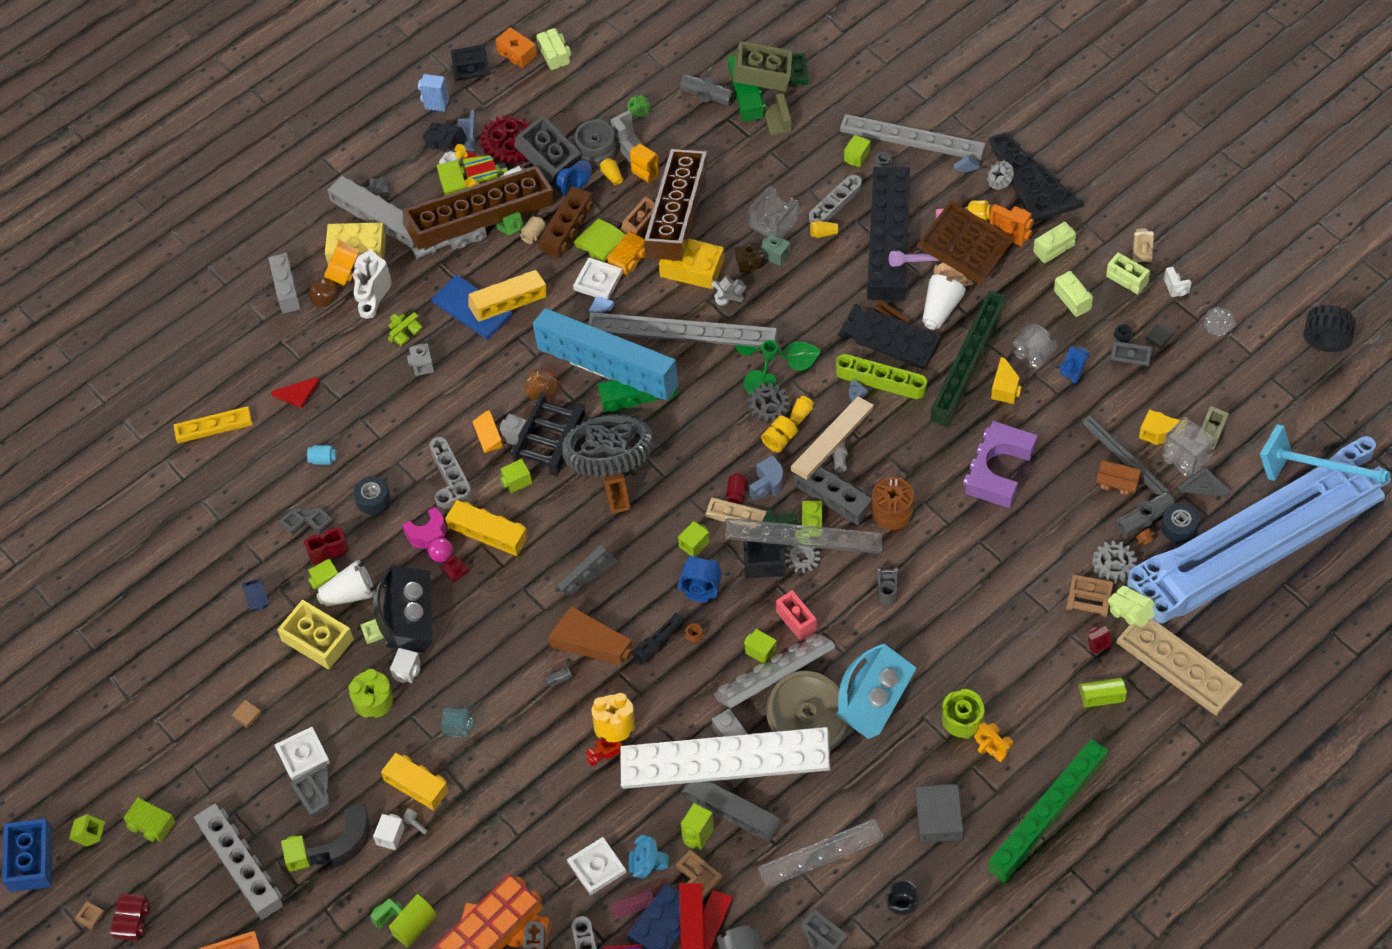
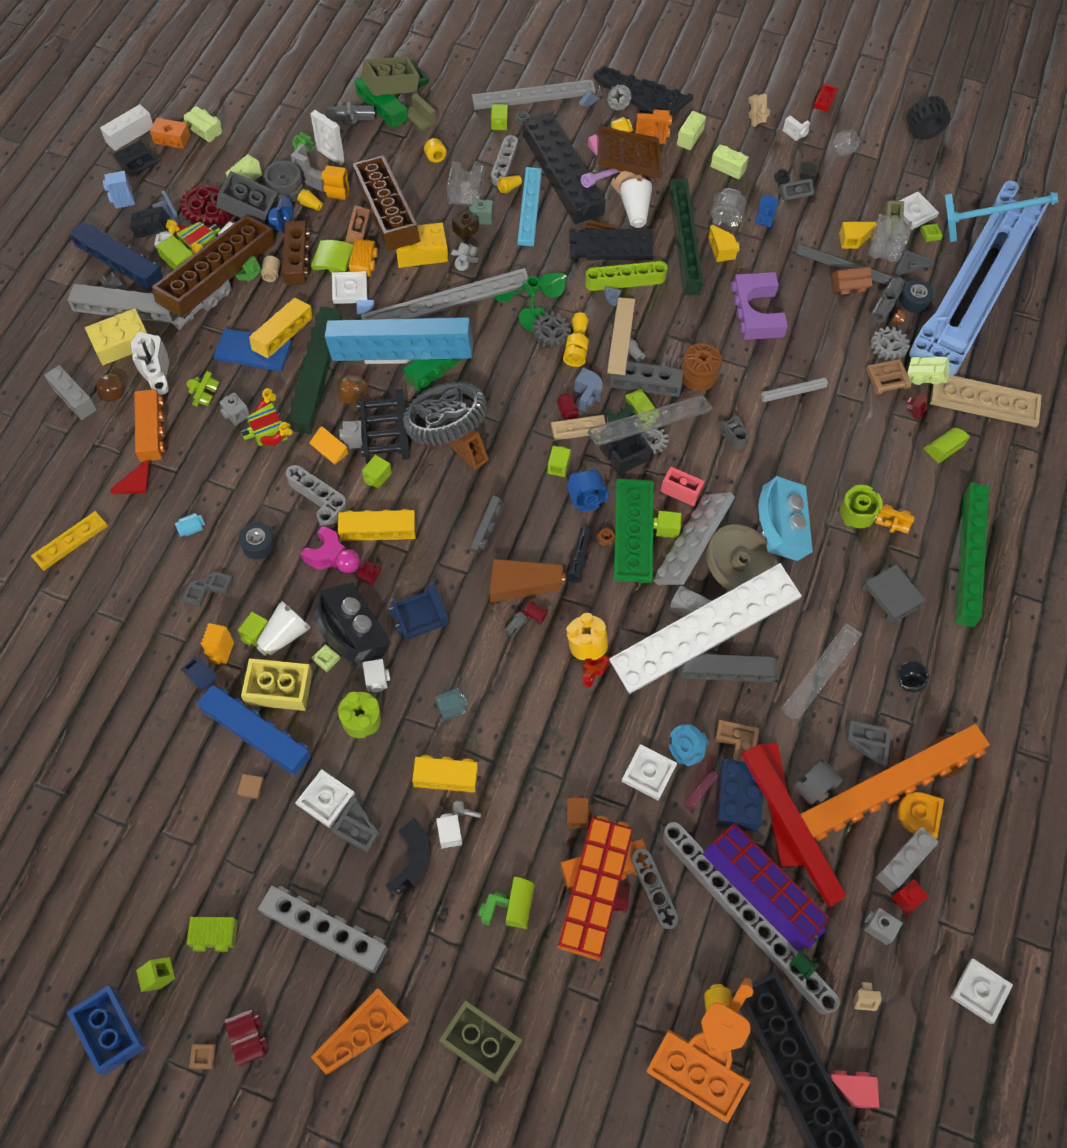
camera: 35 degrees left, 5 degrees up
lime brick [281,835,310,872] -> none
dark red brick [304,527,349,565] -> none
light orange brick [324,241,360,285] -> none
lime brick [681,803,714,850] -> none
yellowish green brick [1106,252,1150,294] -> none
none -> dark blue brick [70,221,163,291]
none -> white brick [100,105,153,151]
none -> orange brick [135,389,165,462]
none -> blue brick [196,685,311,777]
none -> light orange brick [200,623,234,665]
none -> yellowish green brick [226,154,262,181]
none -> torso [240,388,292,446]
none -> clear green brick [286,306,343,434]
none -> white plate [310,110,345,166]
none -> dark blue panel [389,584,449,640]
none -> yellow head [424,138,447,163]
none -> medium azure tile [518,167,542,246]
none -> dark red bush [523,600,549,625]
none -> dark orange brick [566,795,592,828]
none -> green plate [614,479,654,583]
none -> light grey axle [760,377,828,402]
none -> red plate [813,84,838,113]
none -> white plate [900,192,939,230]
none -> lime tile [920,224,943,242]

